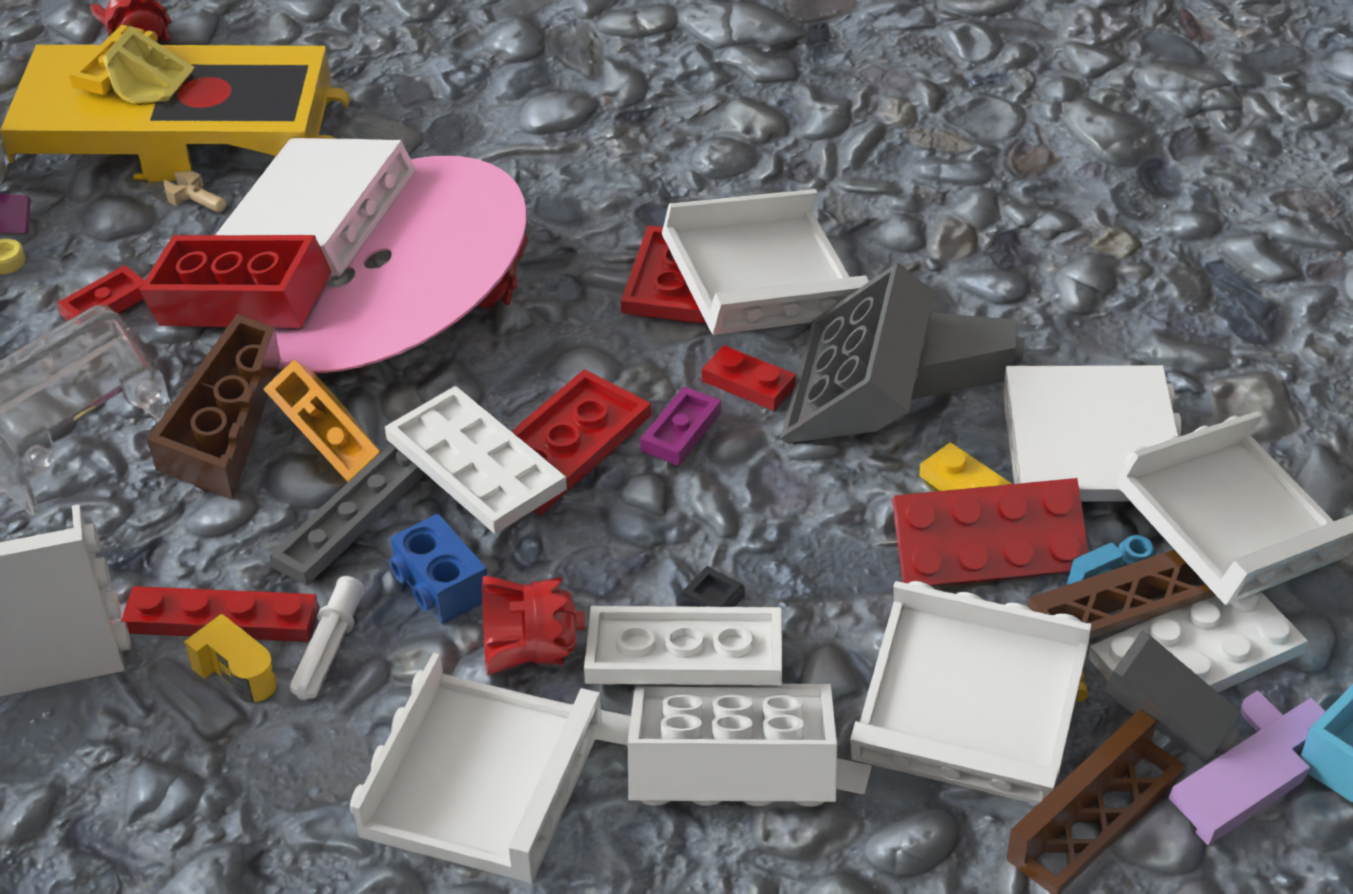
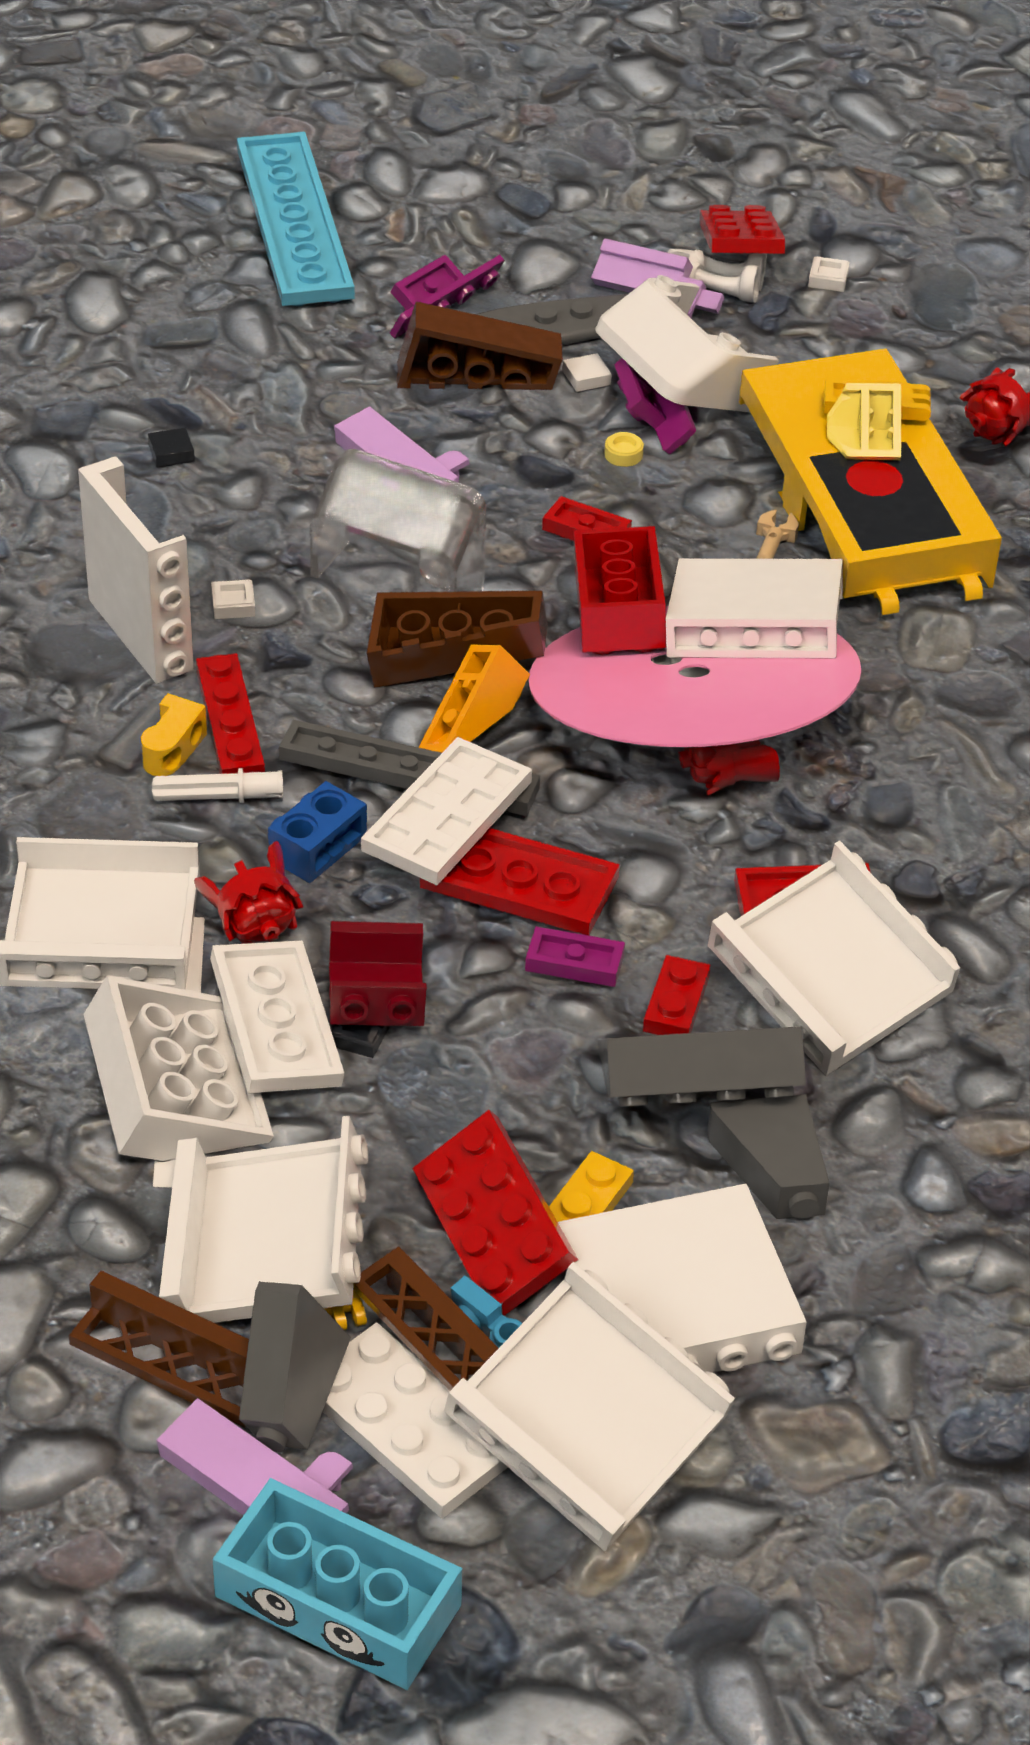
camera: 70 degrees right, 0 degrees up
none -> dark red panel [329,921,427,1026]

